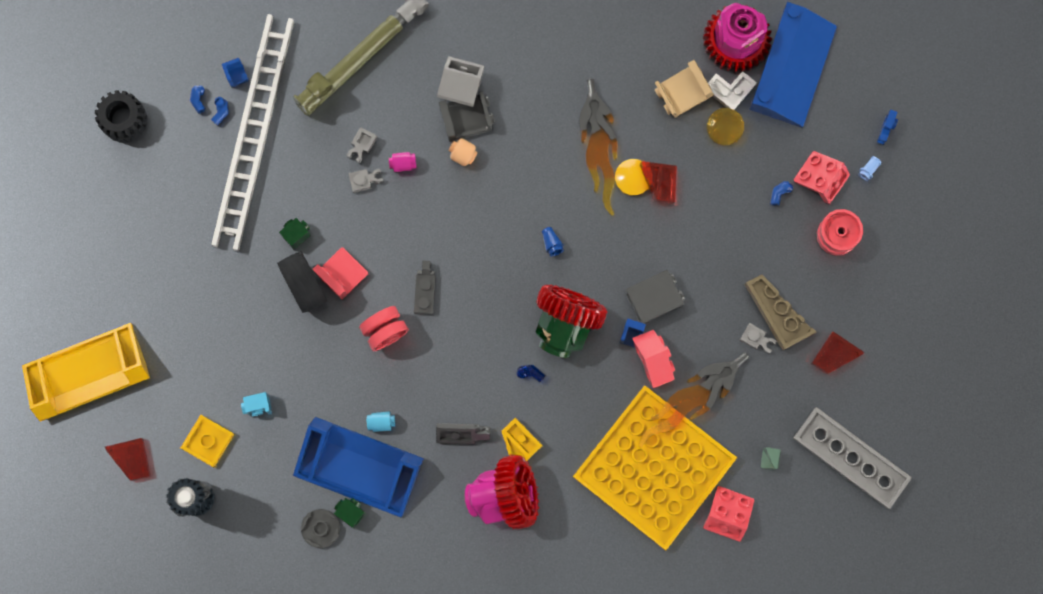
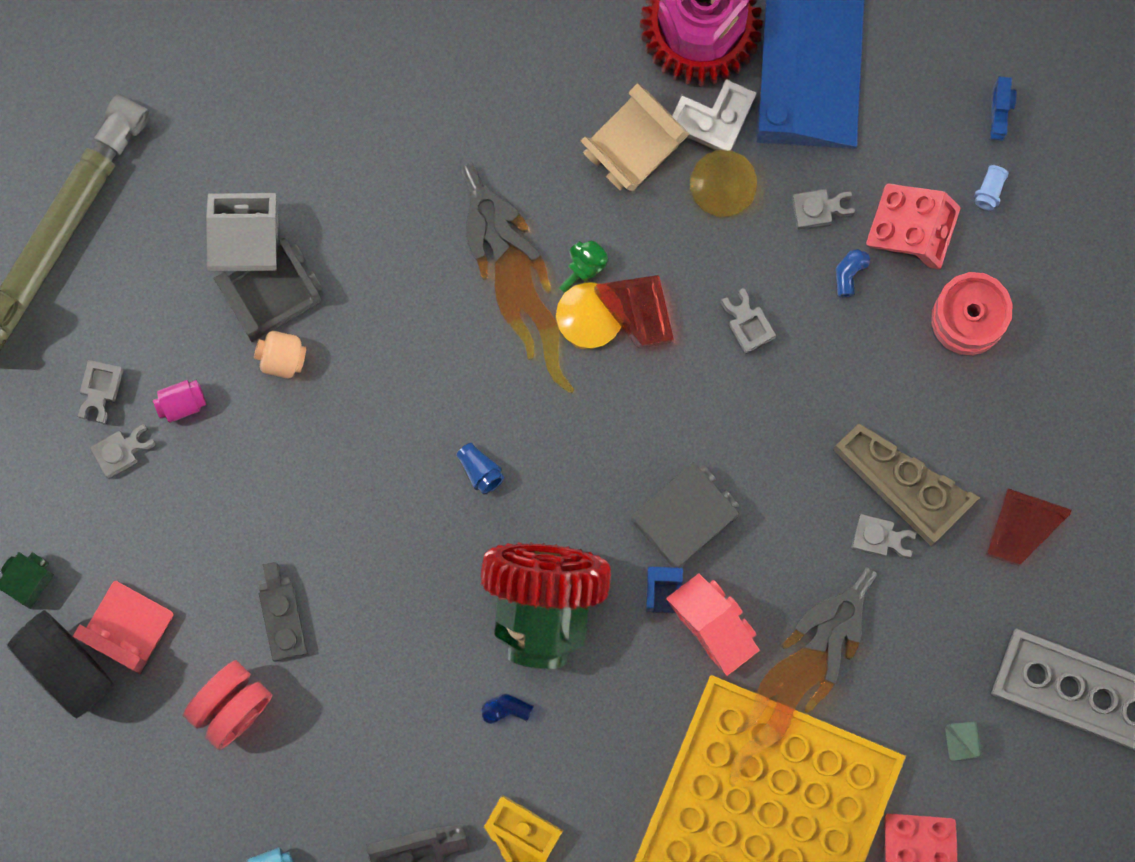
camera: 15 degrees left, 0 degrees up
none -> green piece [559,240,608,293]
none -> light grey plate [721,288,776,354]
none -> light grey plate [792,189,855,230]

